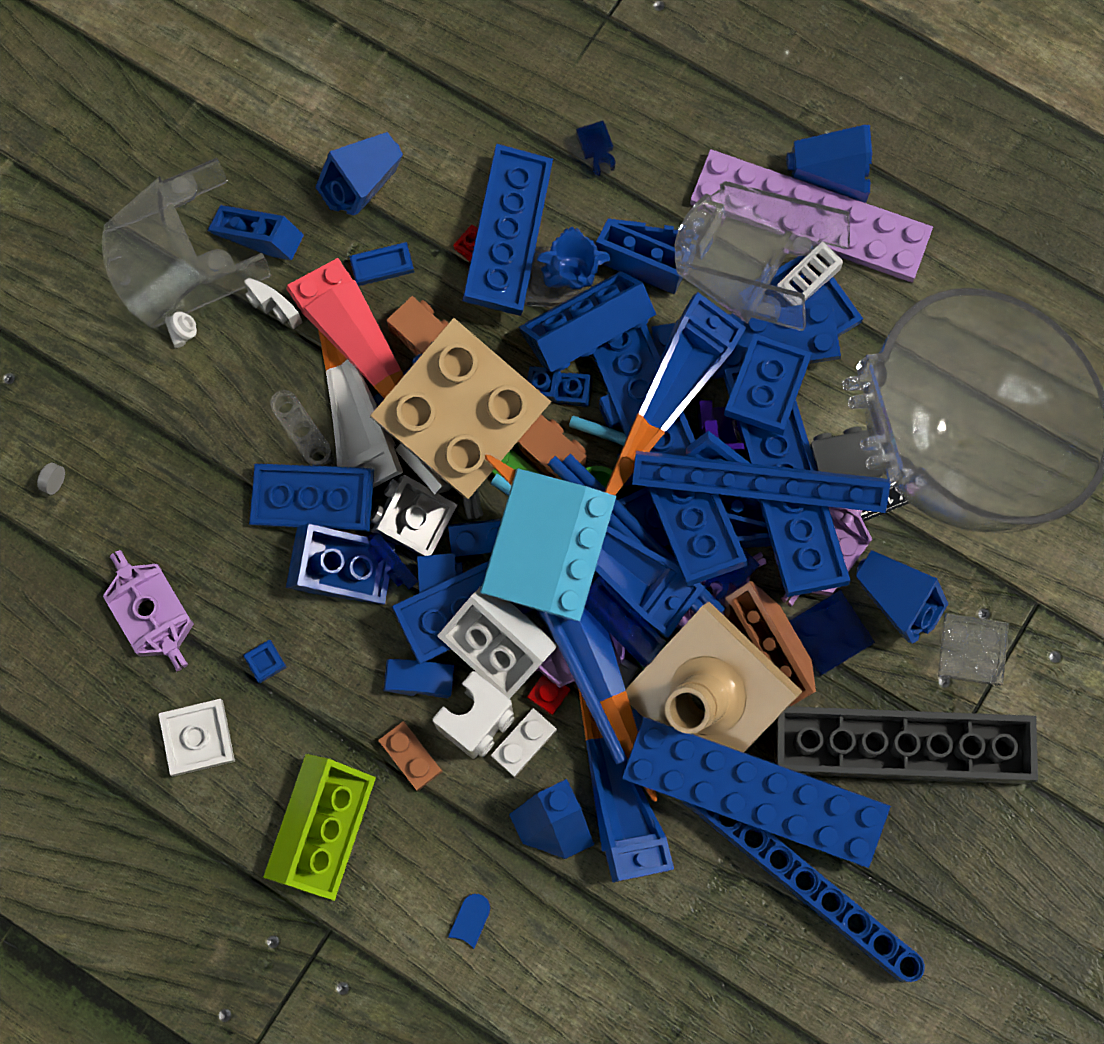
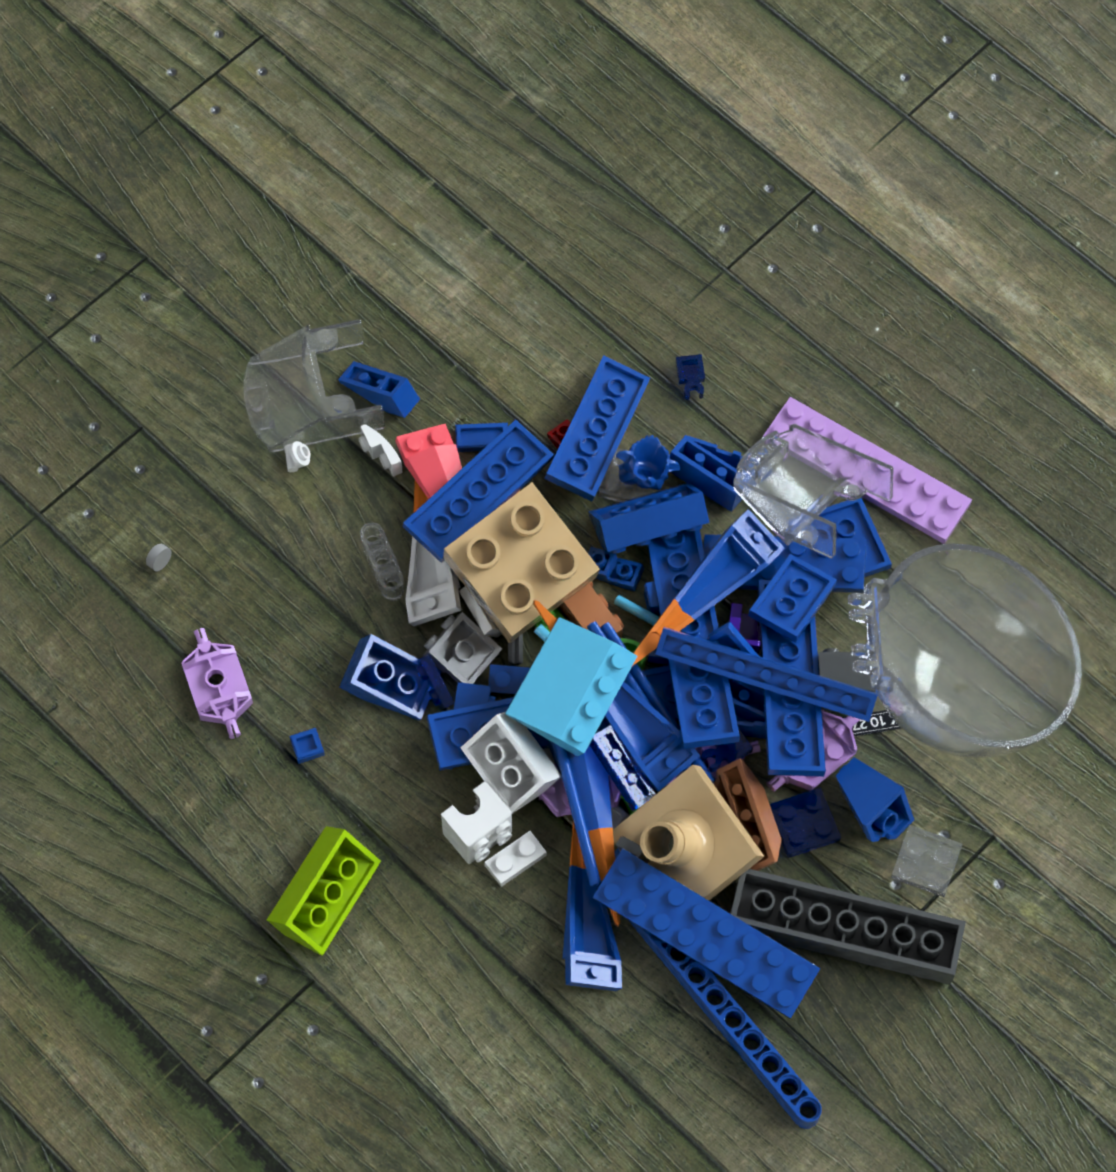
camera: 10 degrees right, 10 degrees down
white plate [158,699,235,776] -> none
blue tile [249,464,374,531] -> none
blue slope [315,132,403,215] -> none
nougat plate [378,721,442,792] -> none
blue slope [383,659,454,698] -> none
blue piece [448,894,490,949] -> none
blue slope [509,779,594,859] -> none
red plate [527,674,571,716] -> none
white slope [777,242,843,304] -> none
blue slope [786,125,872,203] -> none
none -> blue plate [403,420,554,563]
none -> dark grey tile [616,836,650,863]

